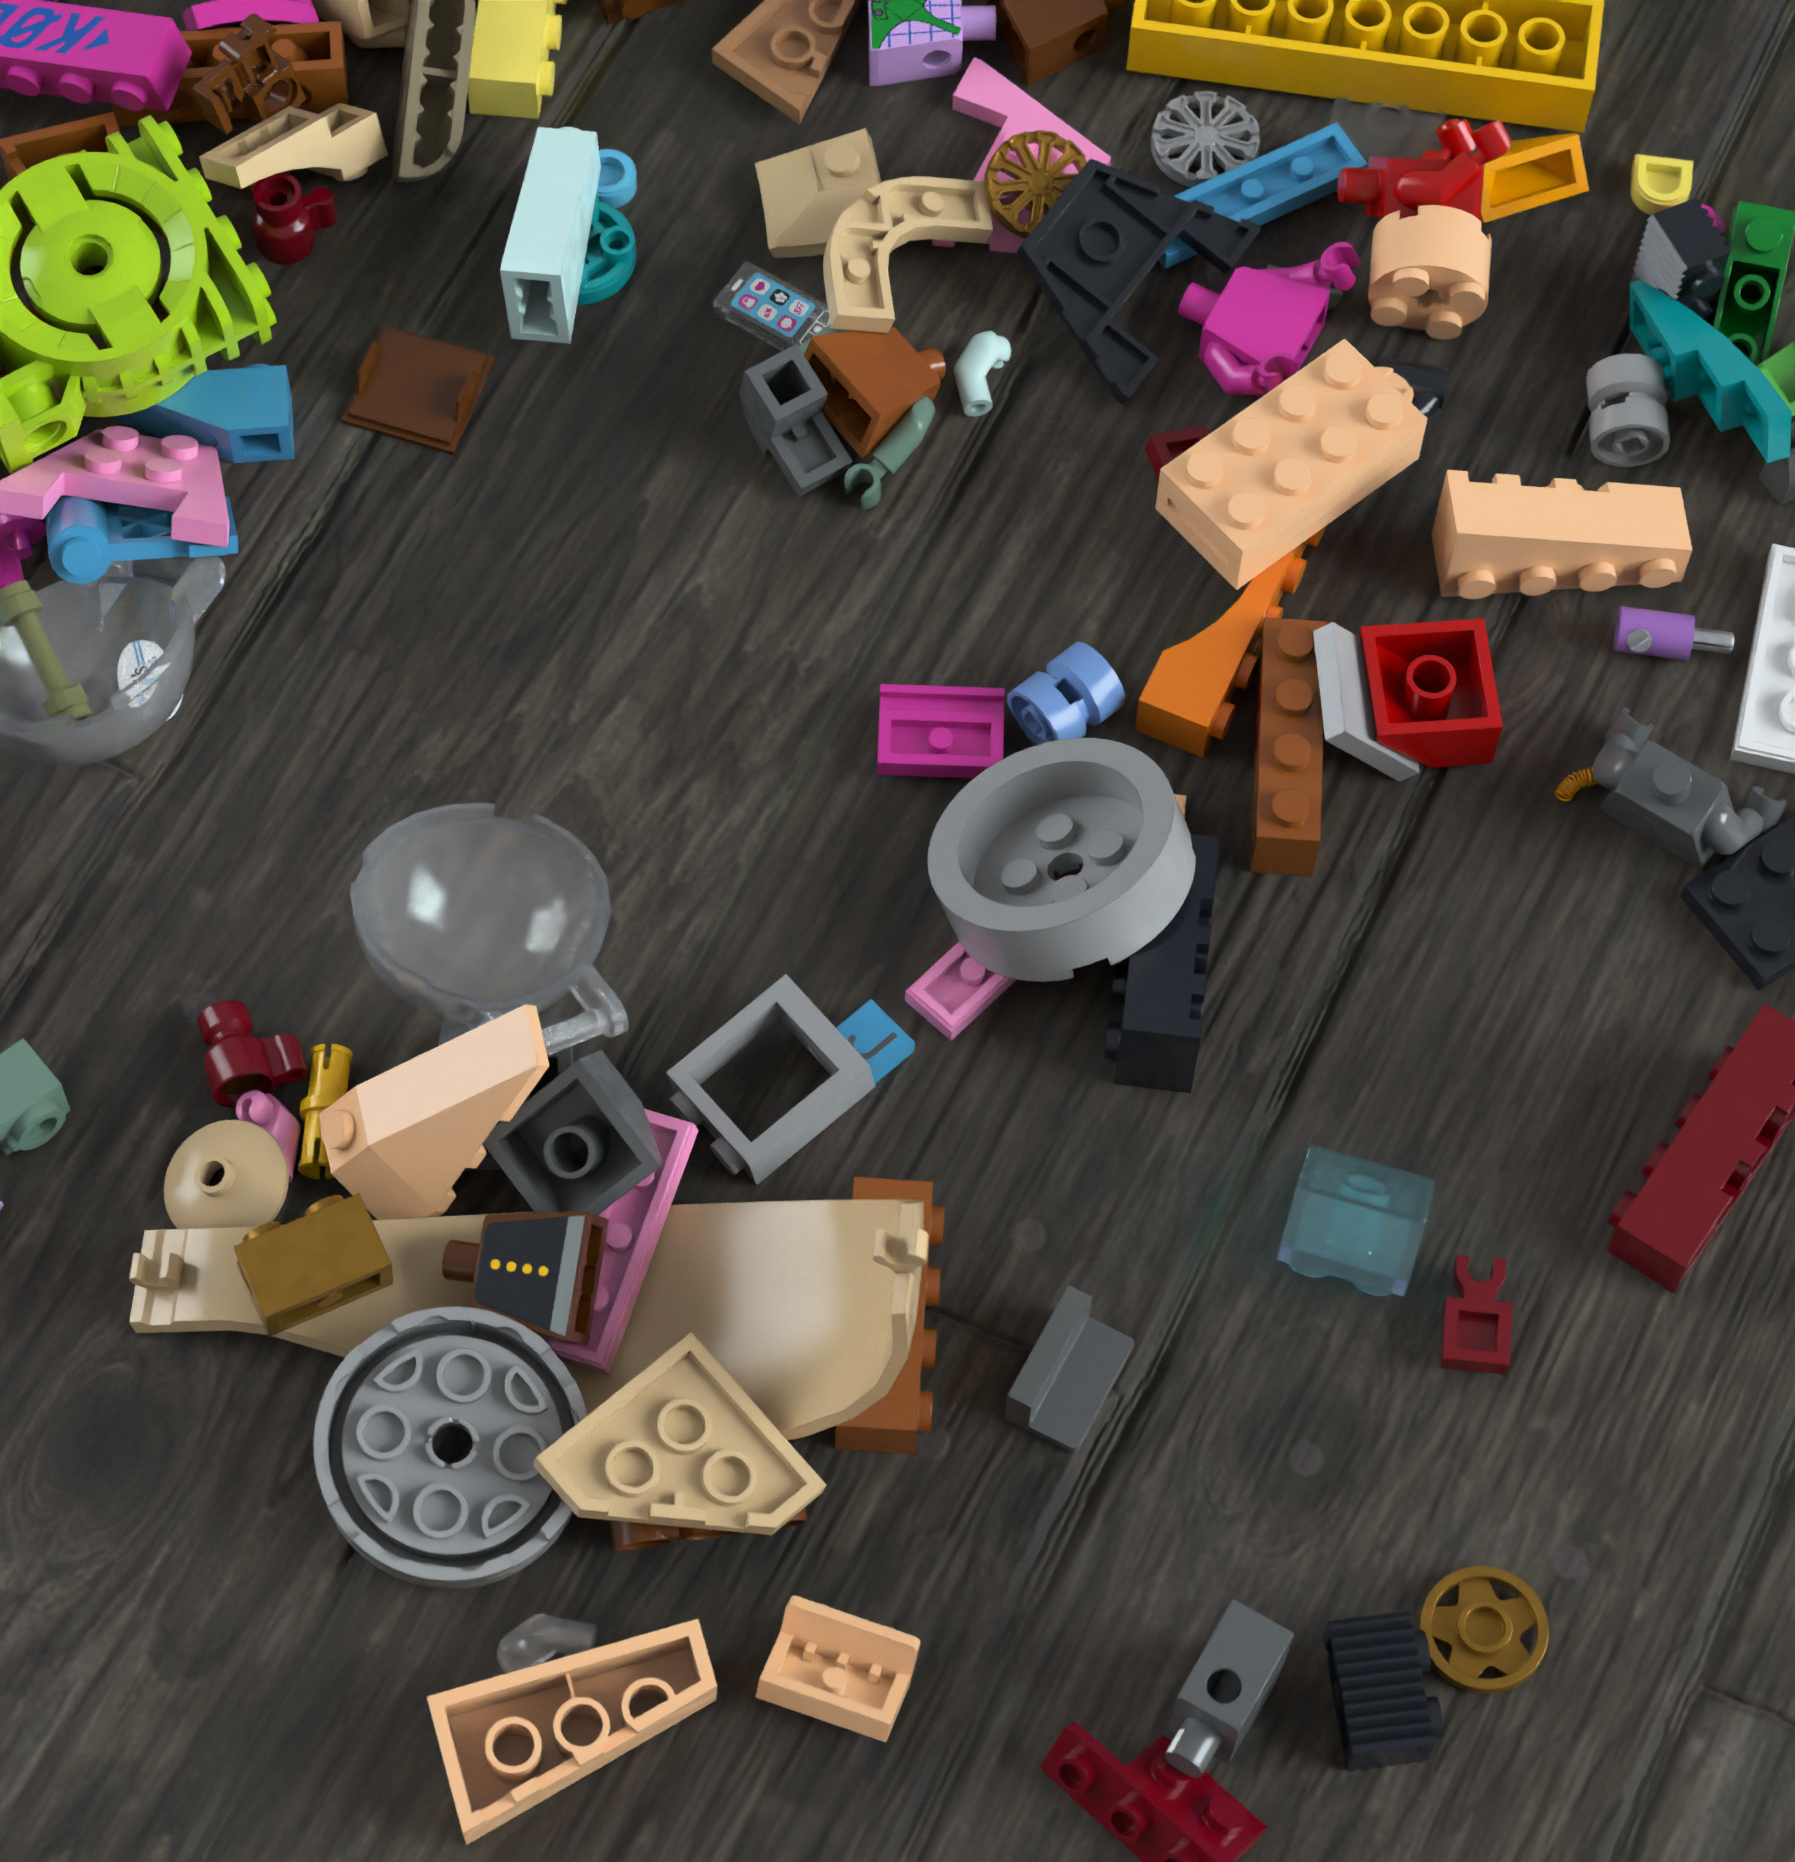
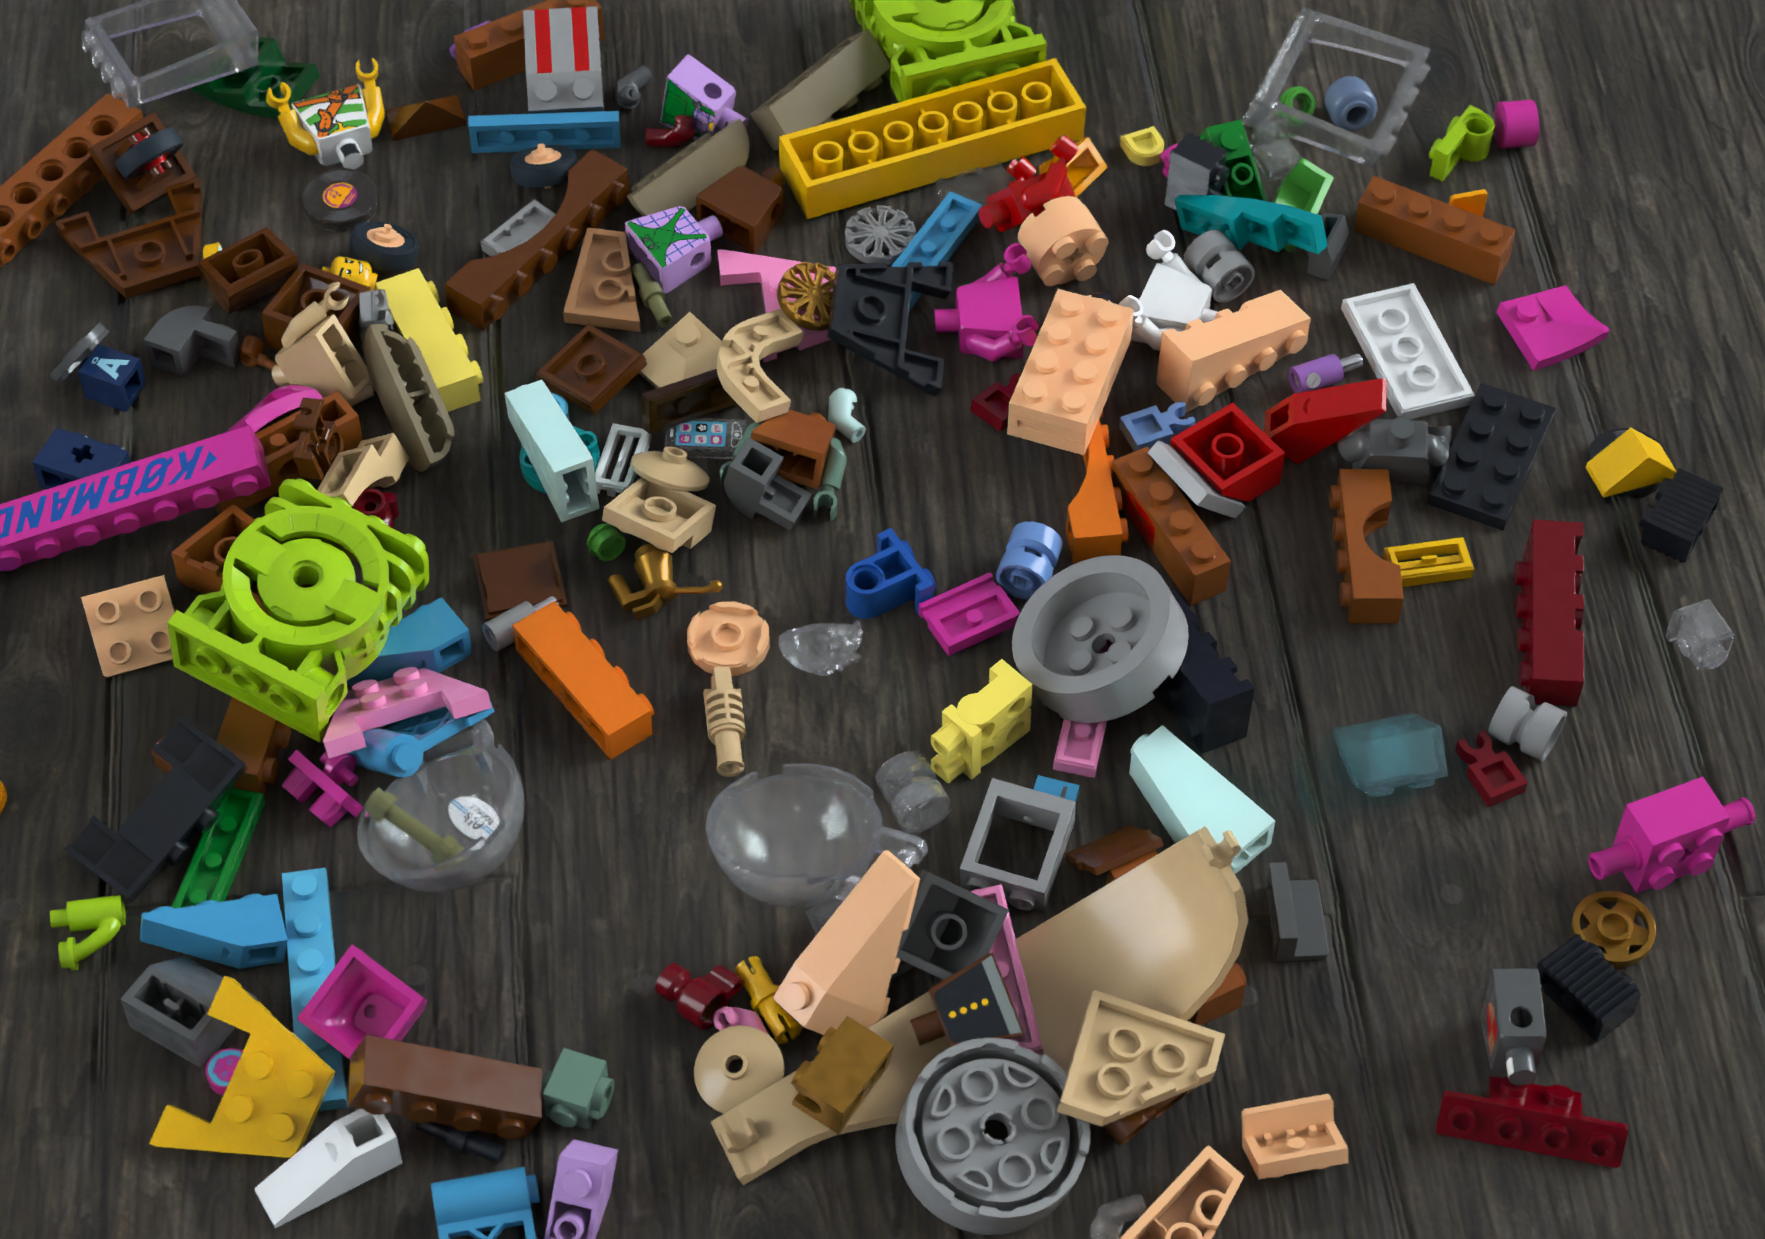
camera: 30 degrees left, 10 degrees down
light orange leg [1555,767,1599,801] -> none
none -> light grey piece [482,596,559,651]
none -> orange brick [512,601,654,760]
none -> reddish brown plate [535,324,647,415]
none -> bright green plate [587,523,626,561]
none -> white tile [595,423,652,497]
none -> tan plate [602,477,716,553]
none -> pearl gold piece [607,543,723,619]
none -> tan dish [630,446,709,491]
none -> olive bar [631,263,673,327]
none -> dark brown tile [641,369,737,434]
none -> light nougat tile [687,601,770,676]
none -> tan hinge [703,667,746,777]
none -> clear hat [779,621,862,677]
none -> blue pin [845,528,936,619]
none -> clear wheel [875,750,952,833]
none -> light yellow hips [931,659,1032,783]
none -> reddish brown piece [1065,825,1164,876]
none -> white torso [1119,230,1218,350]
none -> medium blue plate [1119,402,1195,452]
none -> light aqua slope [1129,725,1275,874]
none -> red slope [1264,378,1387,465]
none -> dark orange arch [1329,469,1404,623]
none -> yellow tile [1382,537,1474,587]
none -> light grey wheel [1488,686,1567,762]
none -> dark pink brick [1588,777,1756,893]

